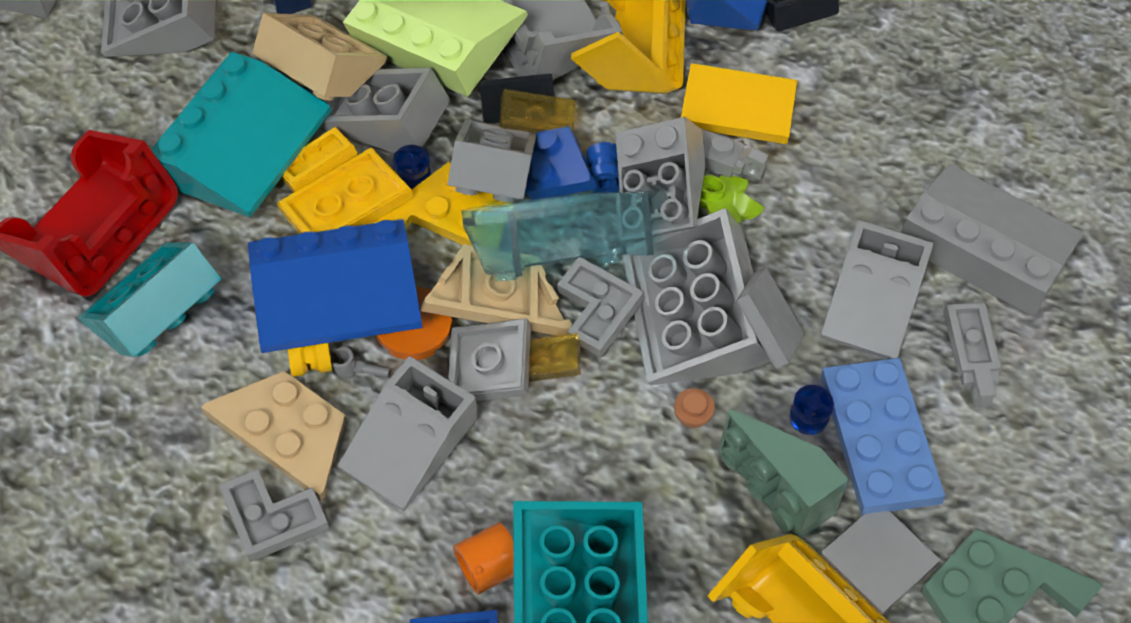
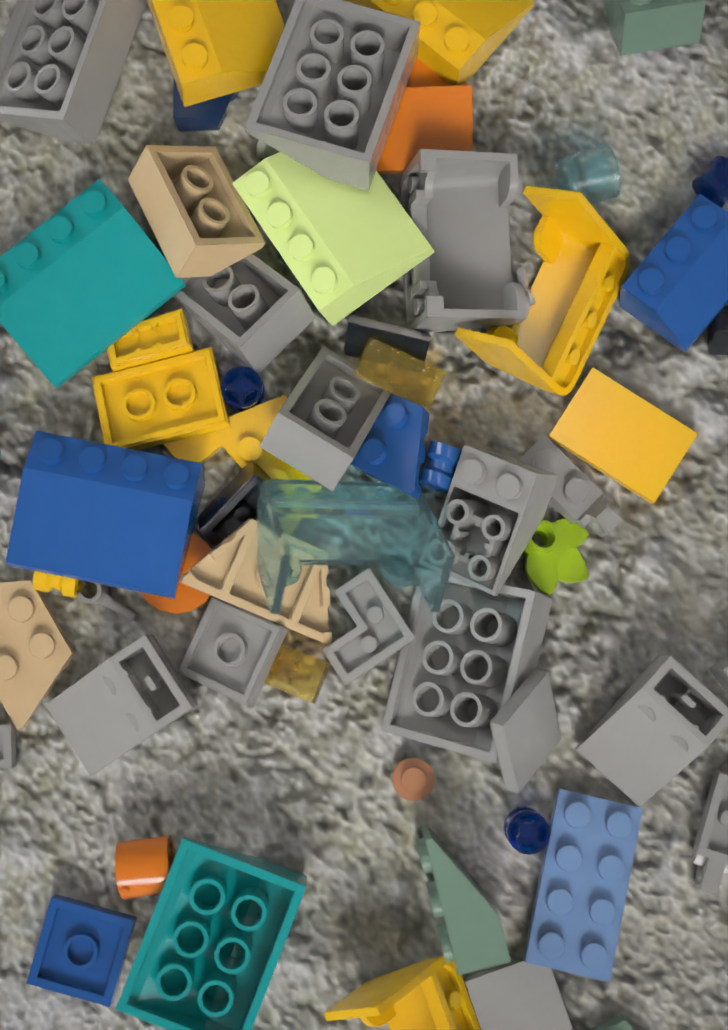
camera: 20 degrees right, 25 degrees up
none -> black slope [198,460,286,544]

